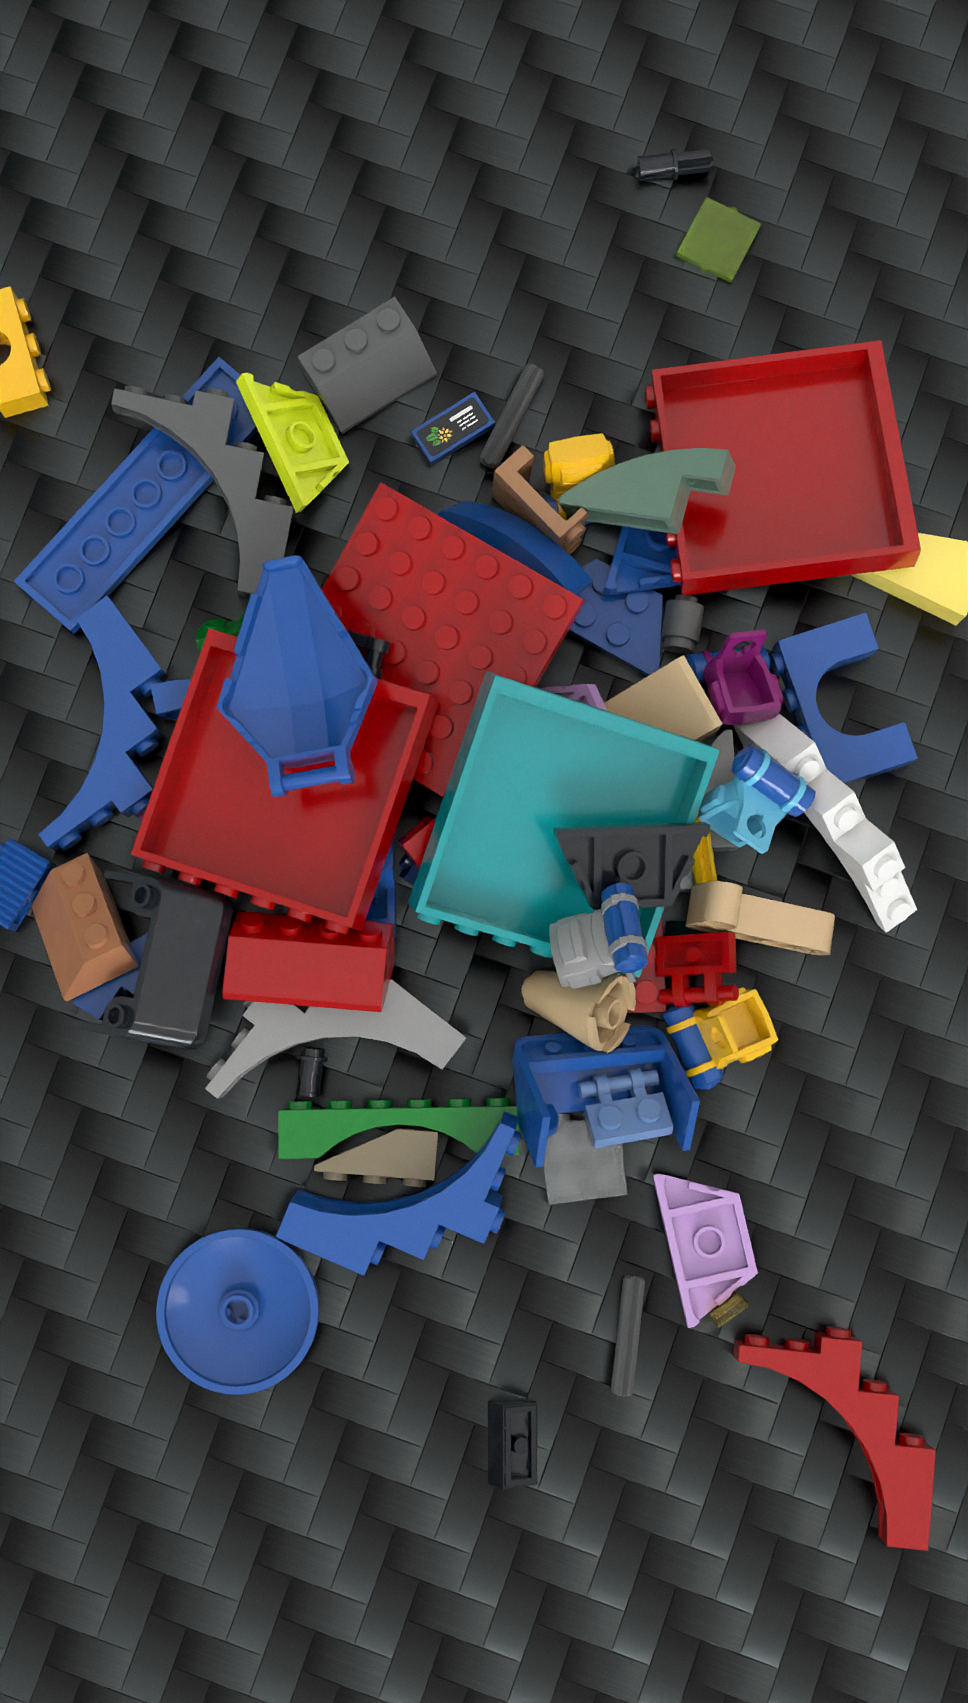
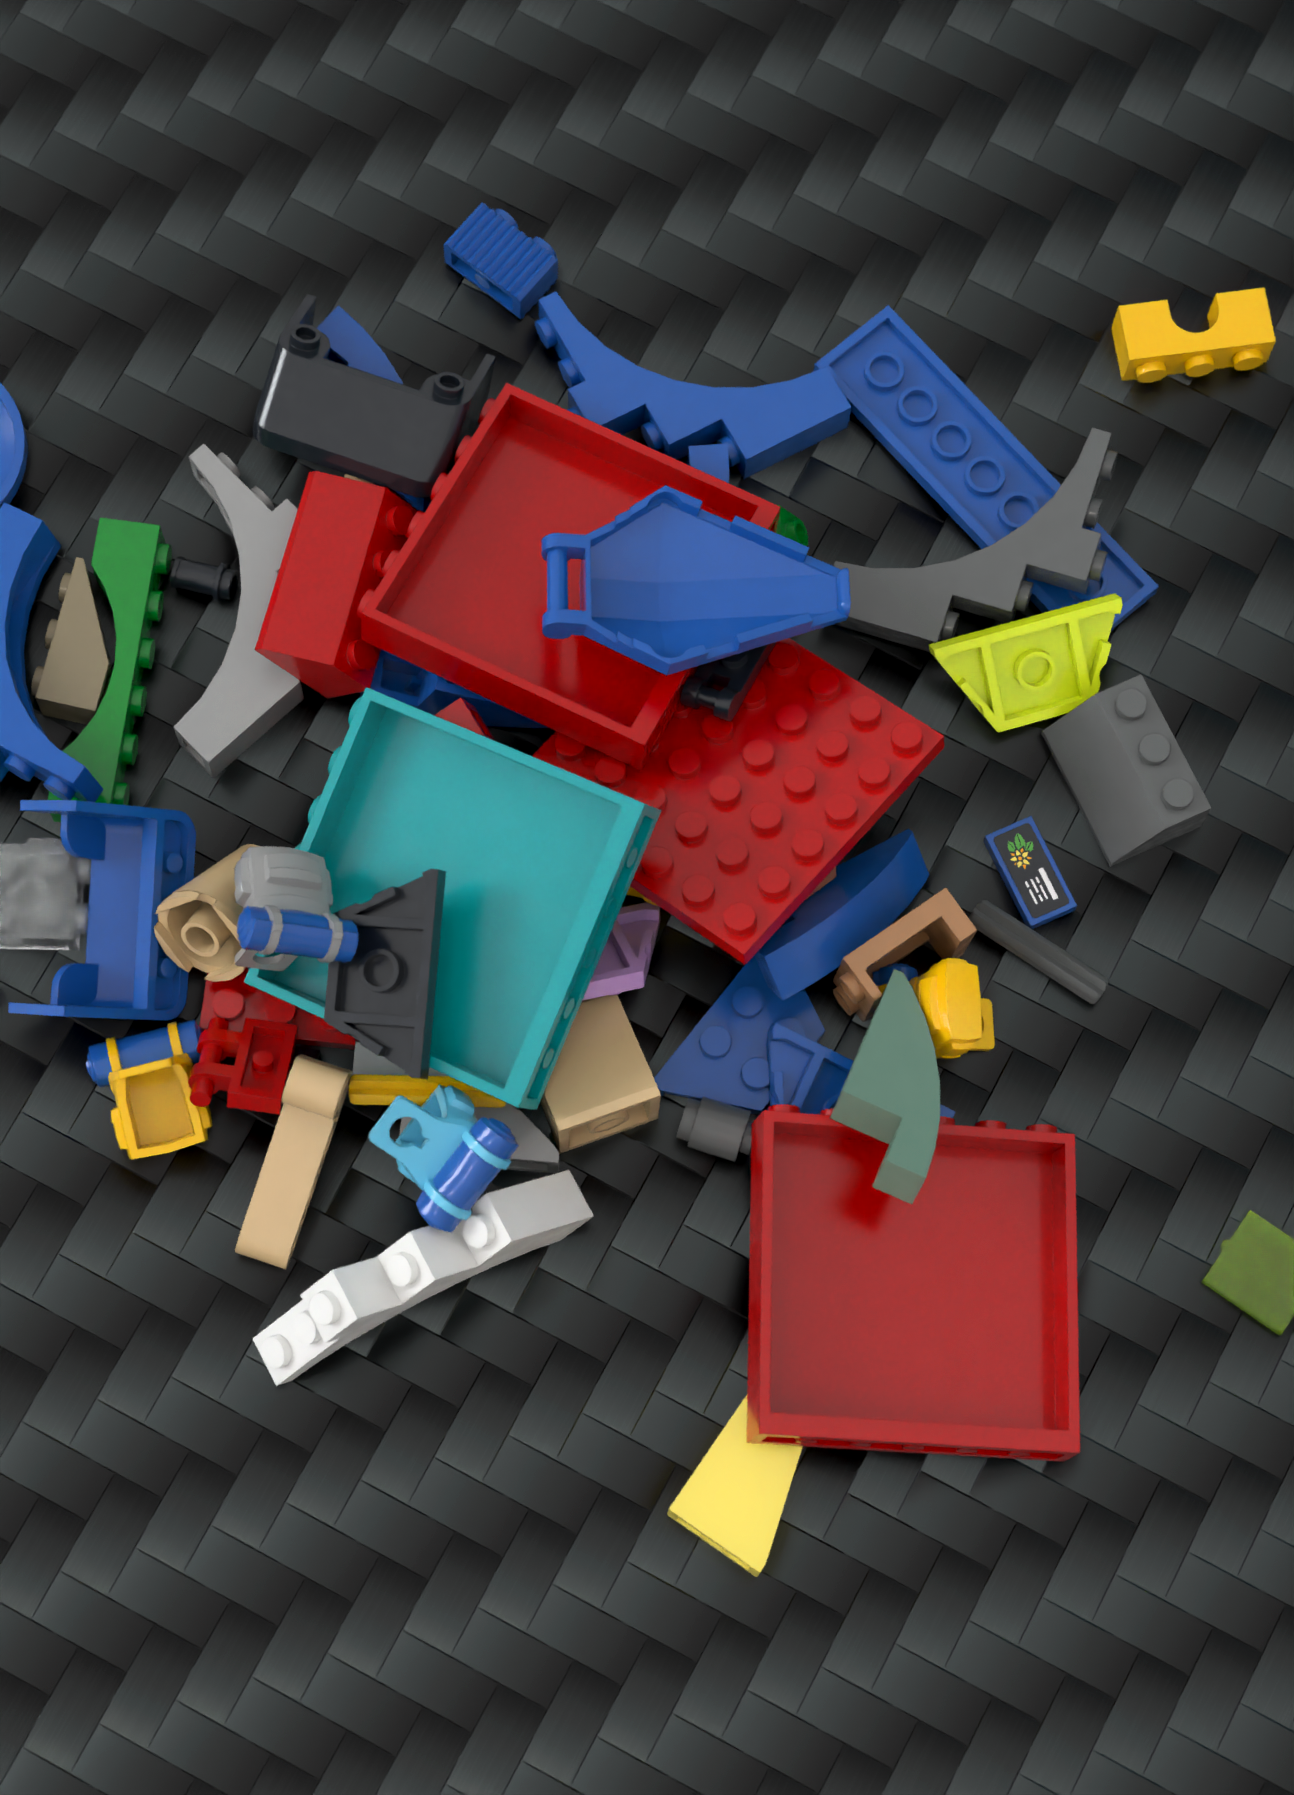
camera: 95 degrees right, 10 degrees down
nougat slope [31,853,139,1002] -> none
medium blue plate [578,1068,674,1149] -> none
magenta piece [685,629,783,725] -> none
blue arch [770,613,918,785] -> none

